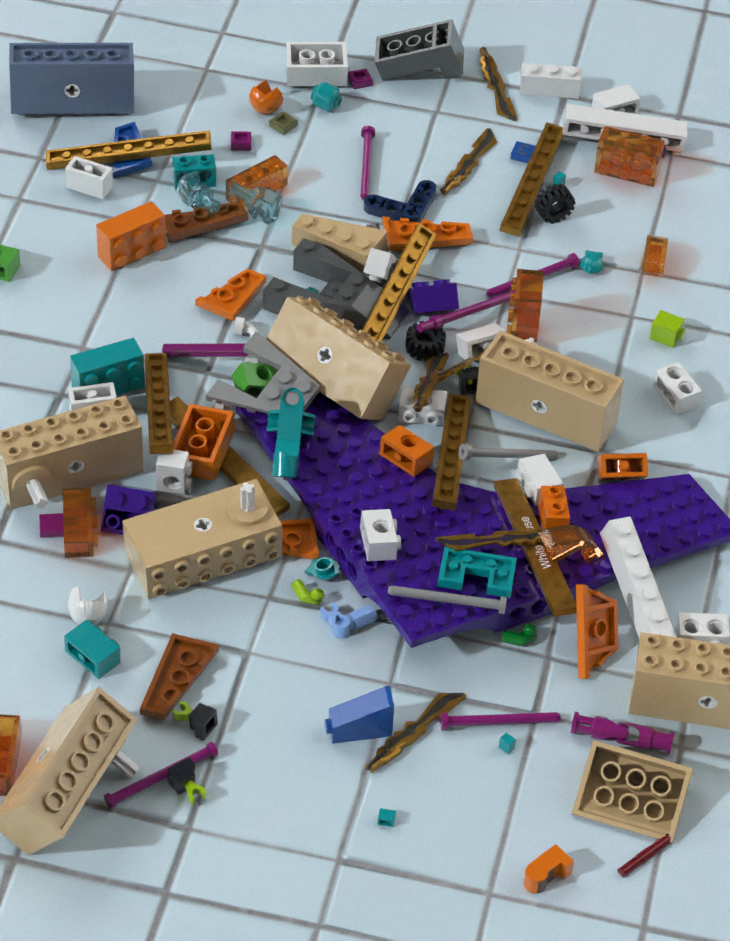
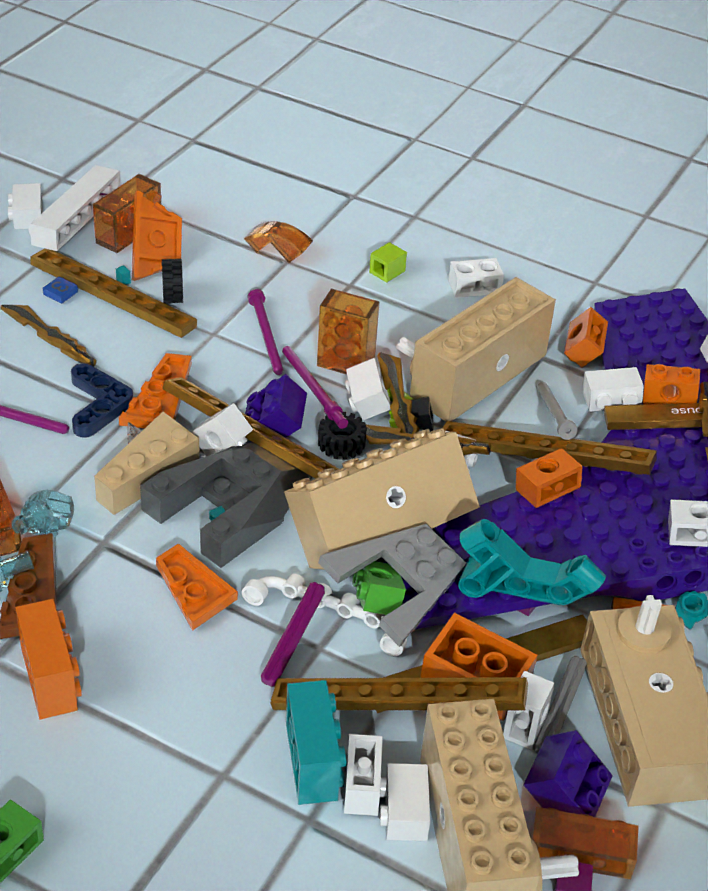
camera: 75 degrees left, 5 degrees down
teal animal [580,250,604,274] -> none
none -> orange wing [132,191,182,281]

